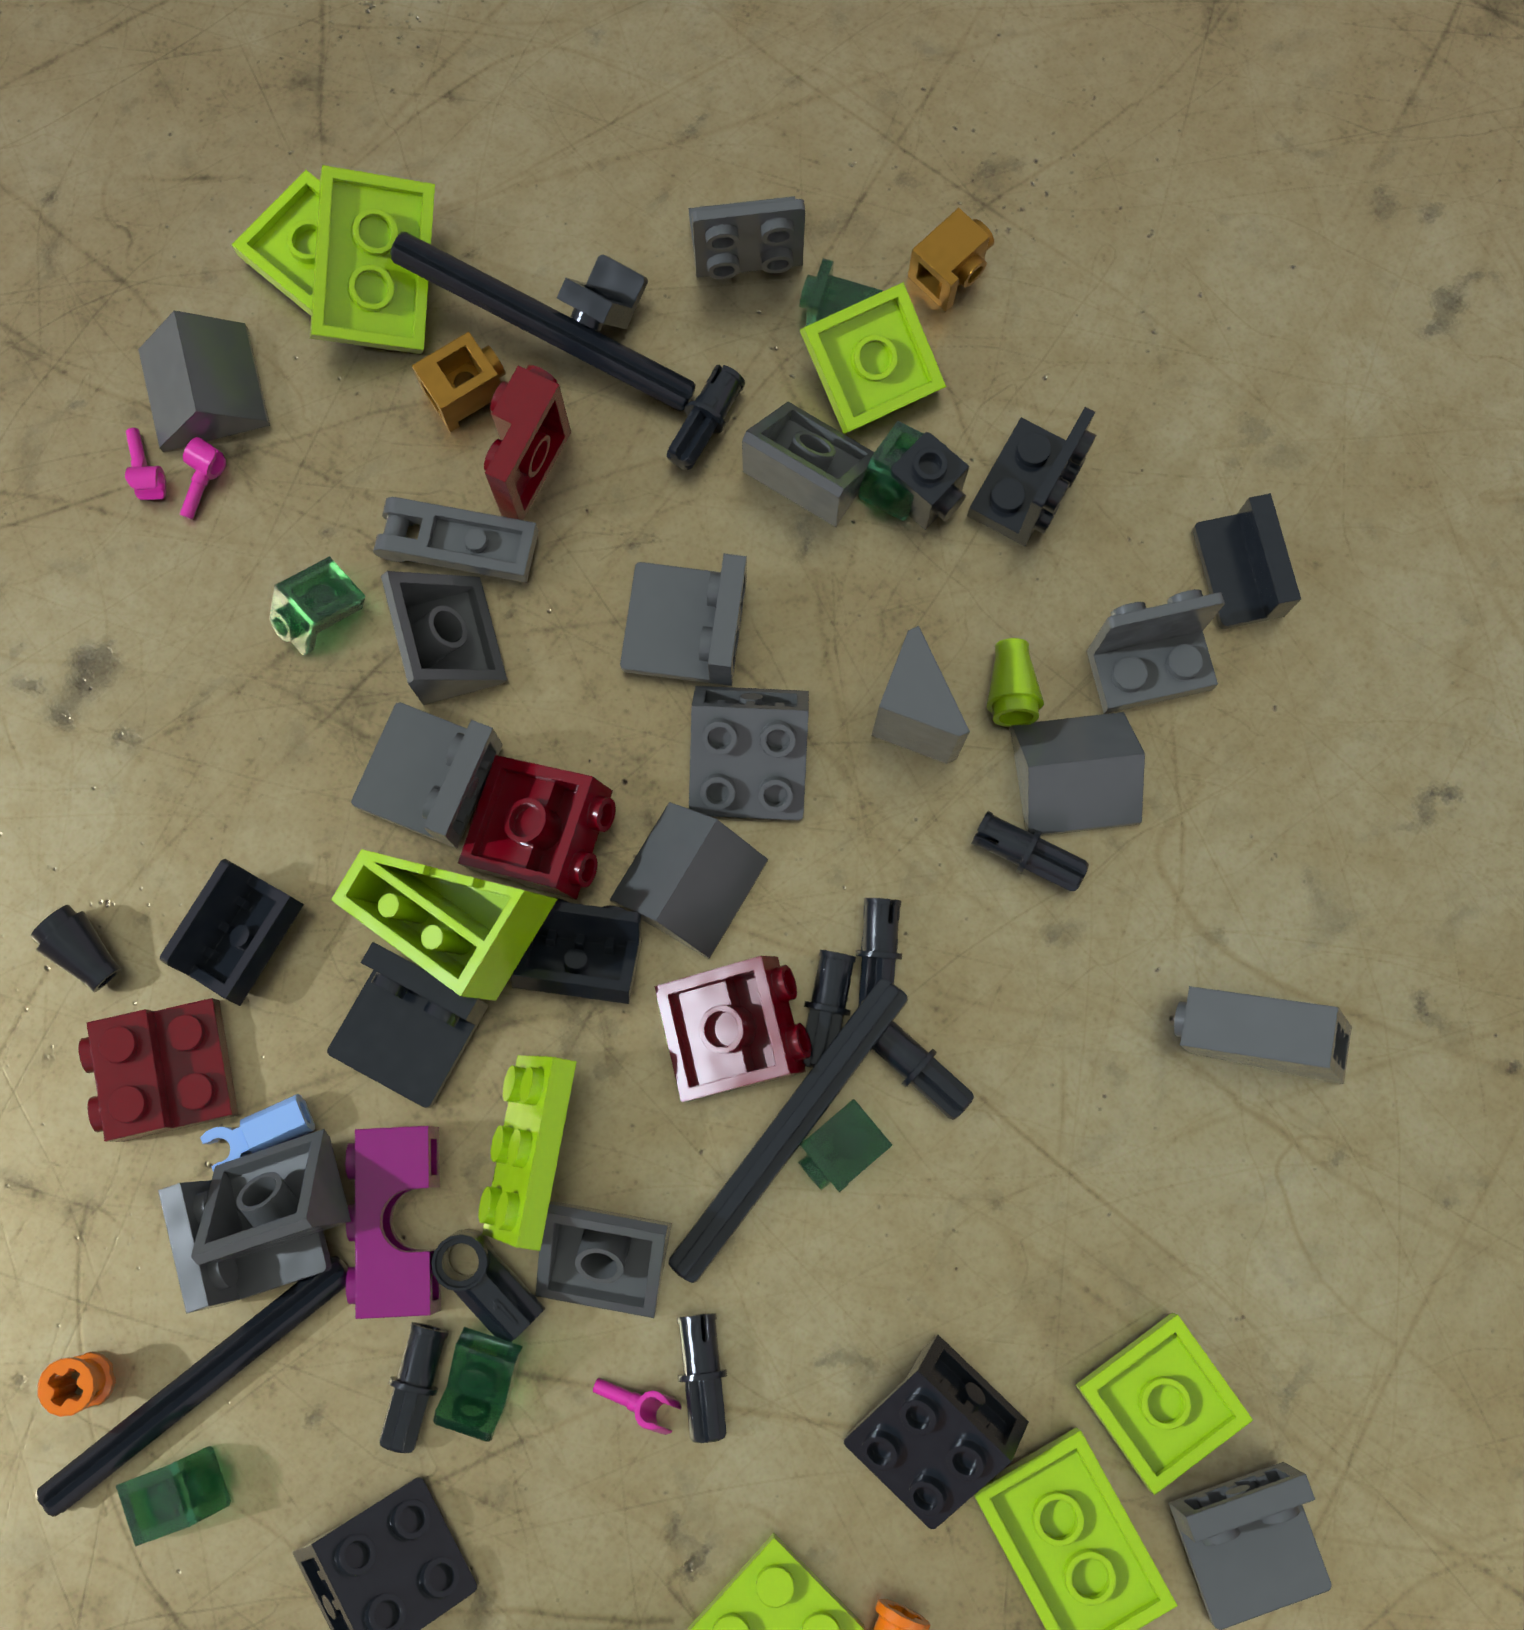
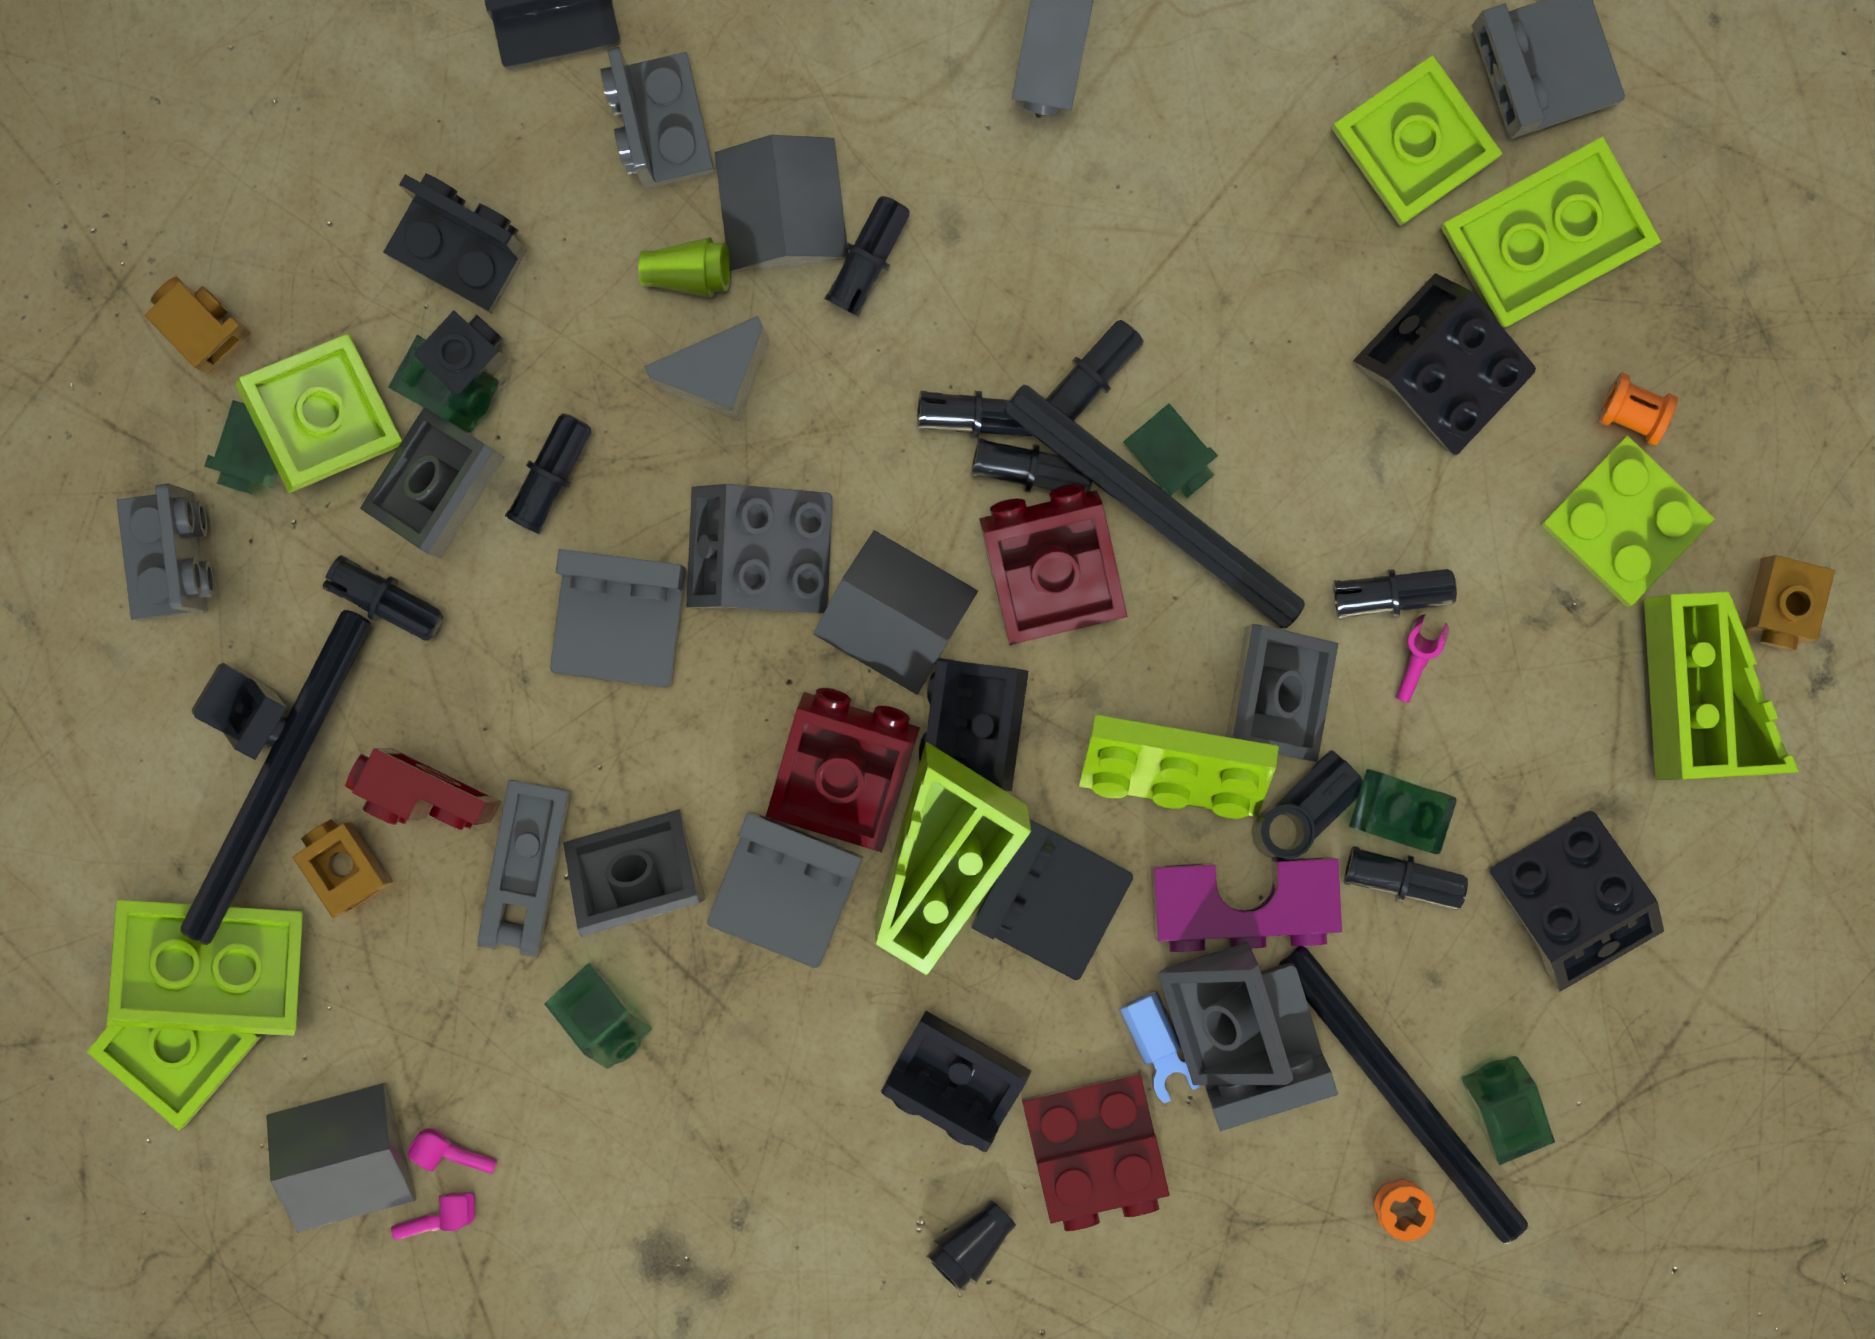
camera: 85 degrees left, 10 degrees up
none -> black axle [505,413,591,534]

